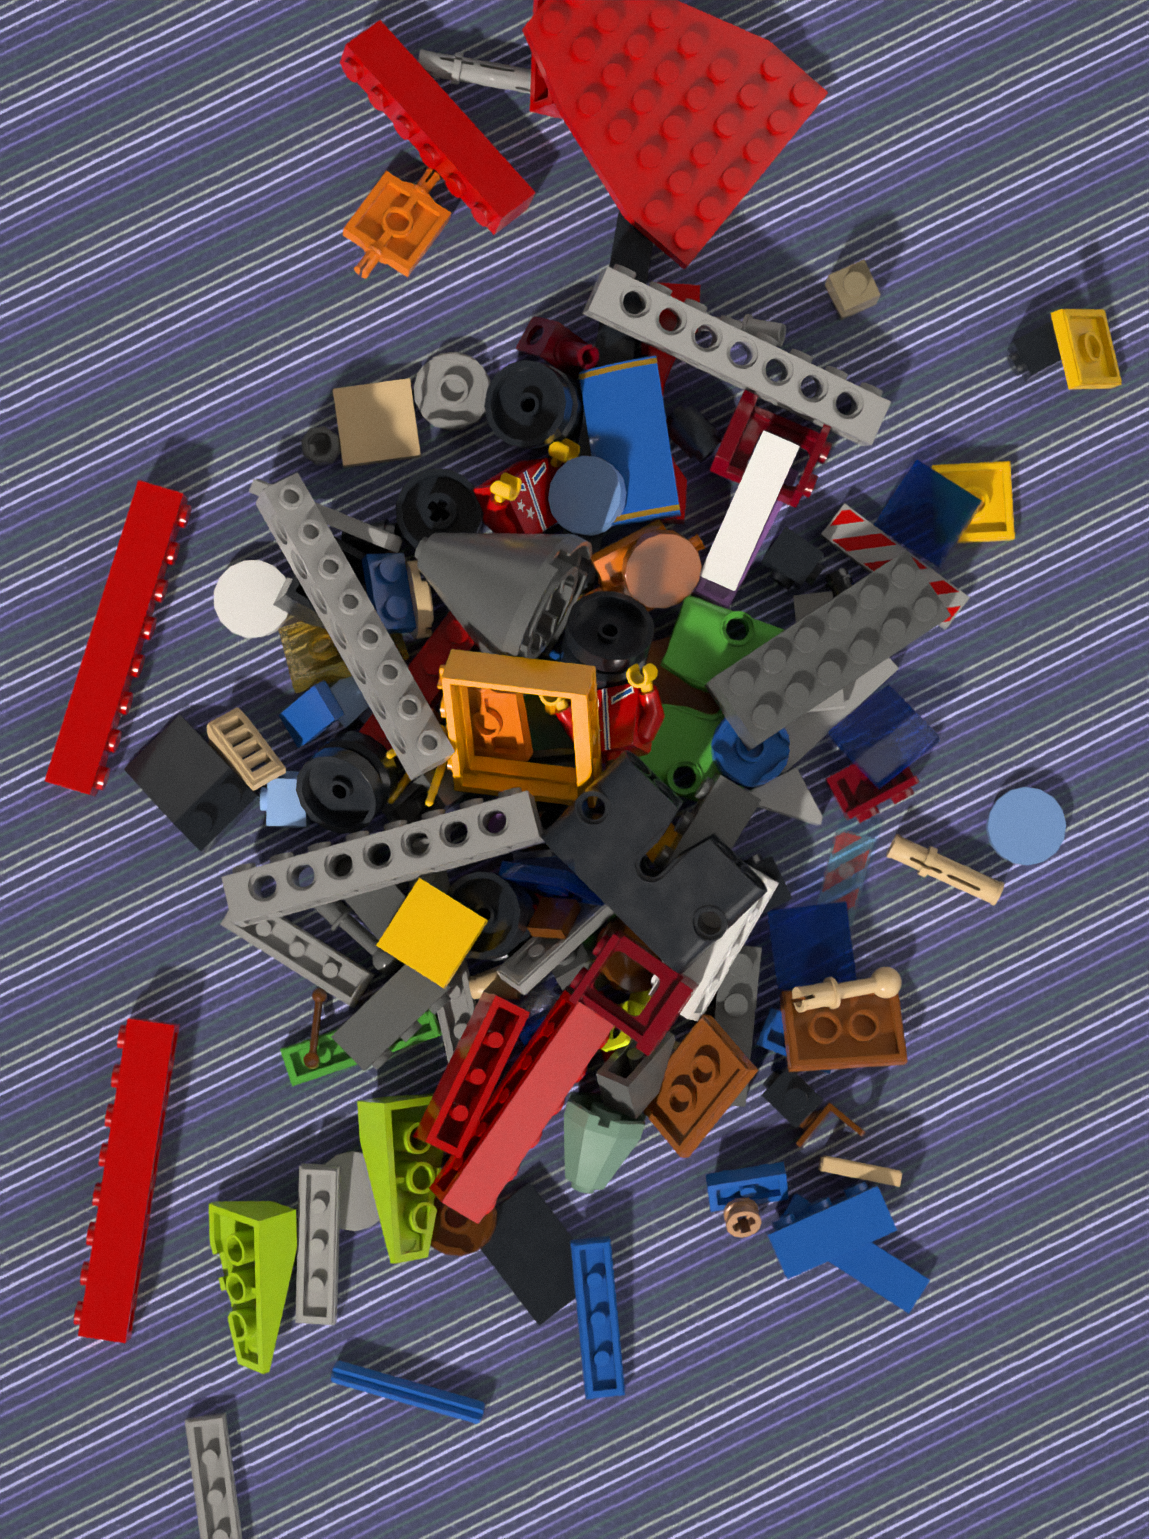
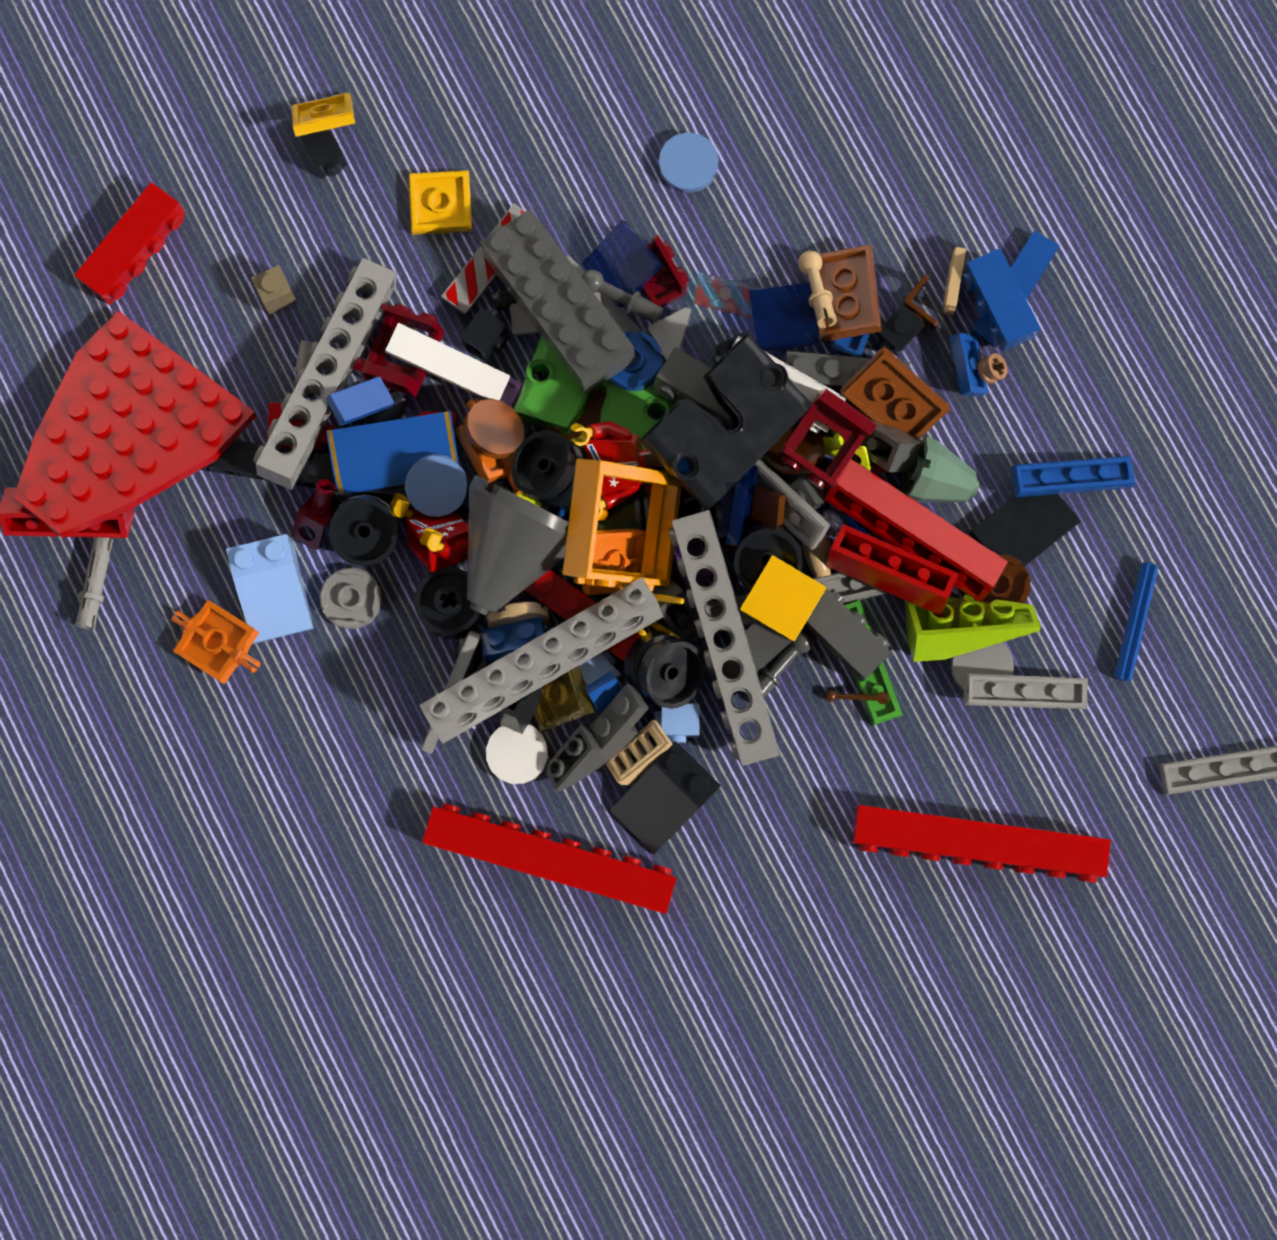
camera: 95 degrees left, 5 degrees down
lime wedge [208,1201,298,1374] -> none
light grey tile [220,911,375,1008] -> none
dark grey tile [301,426,341,466] -> none
tan tile [333,378,421,468] -> none
red brick [340,20,536,235] -> none
clear blue tile [874,459,984,568] -> none
tan pin [886,834,1004,906] -> none
none -> red brick [74,182,186,305]
none -> light blue slope [226,534,314,644]
none -> tile [326,377,394,426]
none -> dark grey slope [544,684,648,791]
none -> dark grey pin [581,269,663,323]

